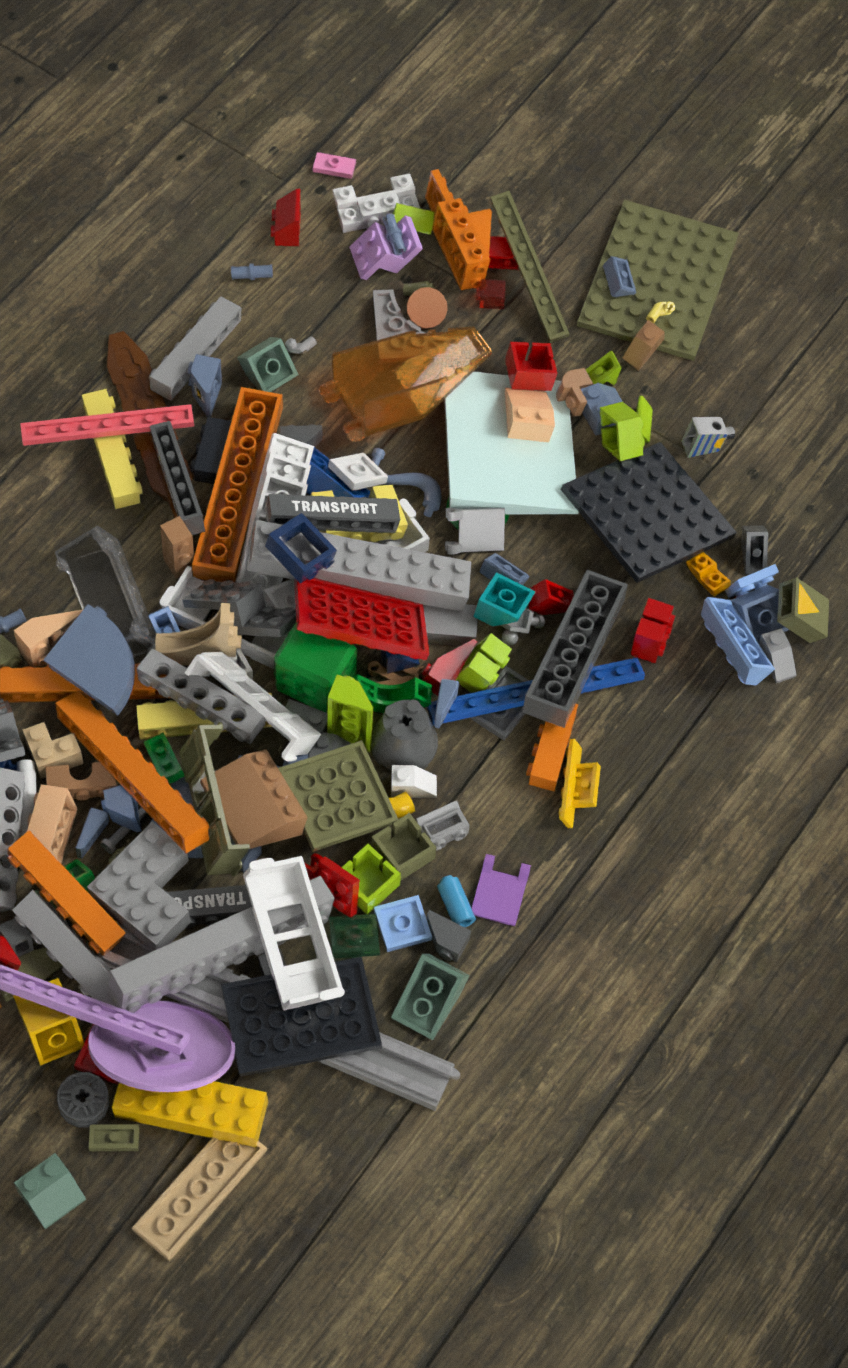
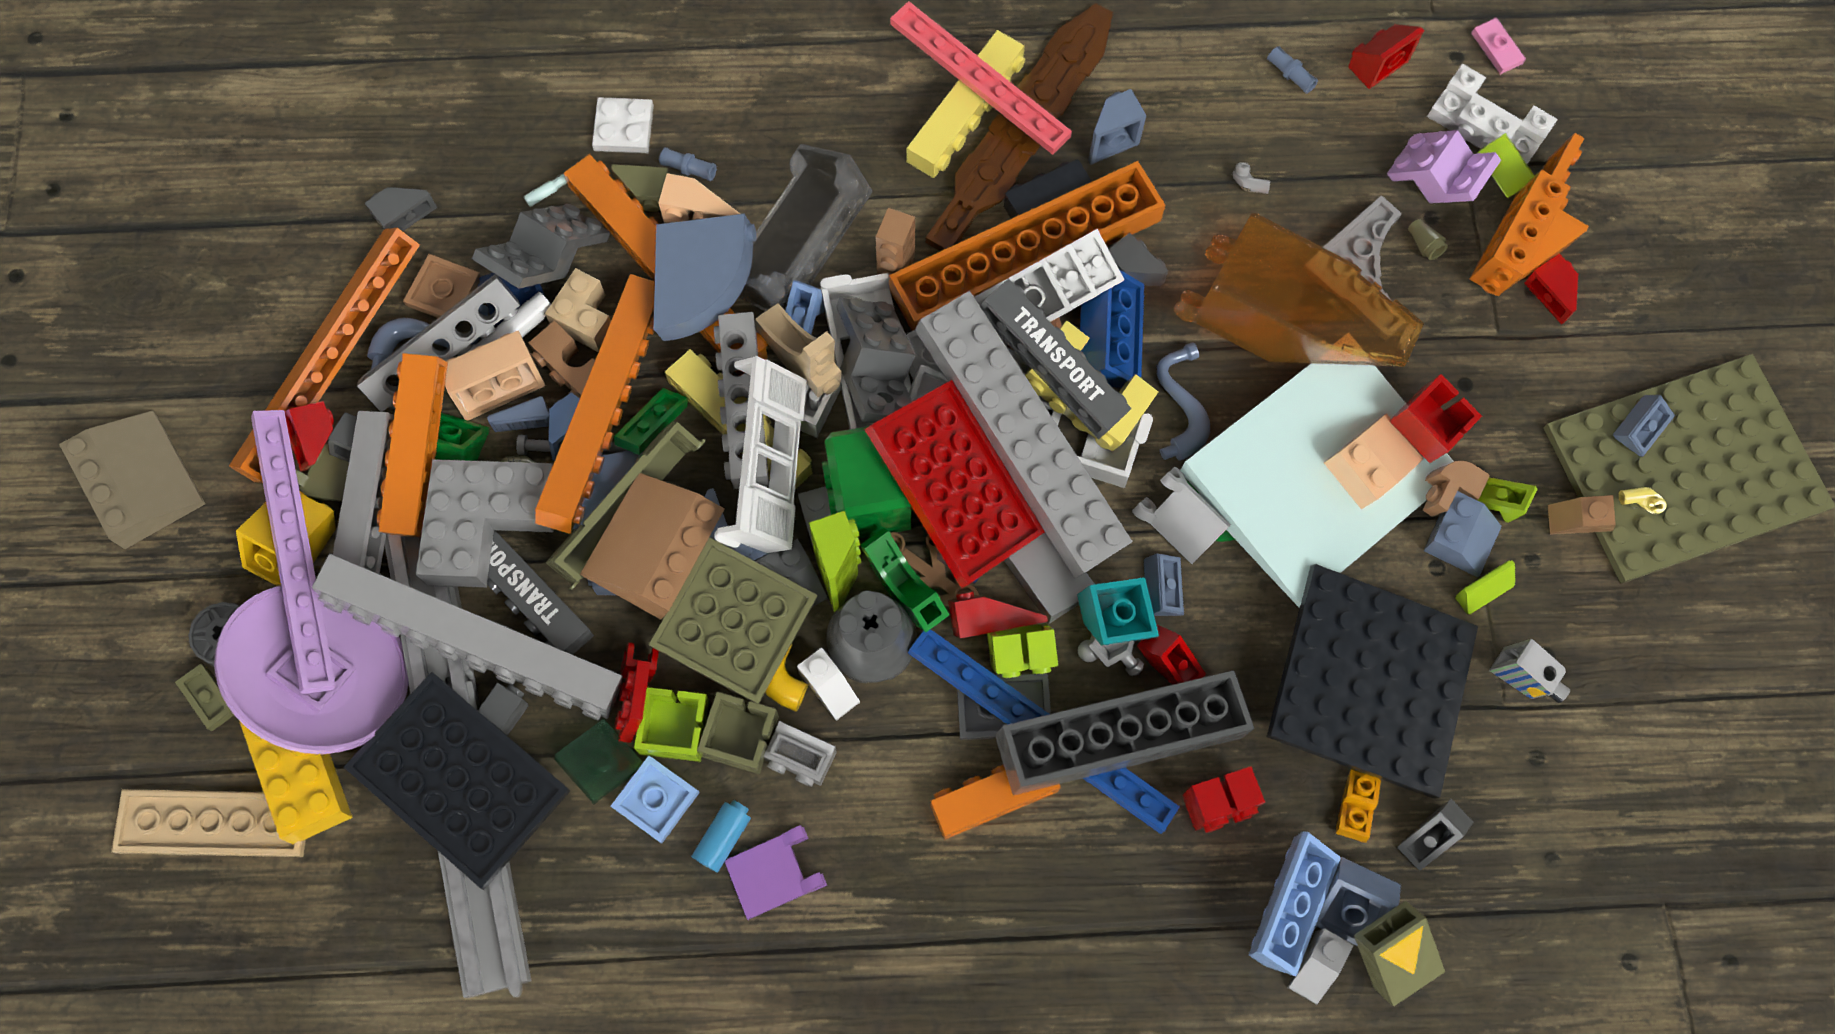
camera: 55 degrees right, 10 degrees up
sand green slope [14,1153,86,1229] -> none
light grey brick [149,297,241,401] -> none
dark grey brick [150,421,205,535] -> none
sand green slope [237,337,299,392] -> none
white piece [243,856,345,1010] -> none
dark blue window [265,513,337,583] -> none
white plate [328,453,388,491] -> none
sand blue pin [382,214,406,255] -> none
sand green slope [391,954,470,1040] -> none
nougat tile [406,287,447,329] -> none
dark grey slope [427,910,471,962] -> none
sand blue slope [434,679,459,728] -> none
clear red brick [476,279,506,309] -> none
olive plate [490,191,569,343] -> none
yellow bracket [559,739,601,828] -> none
lime piece [600,402,645,461] -> none
light blue plate [725,564,779,598] -> none

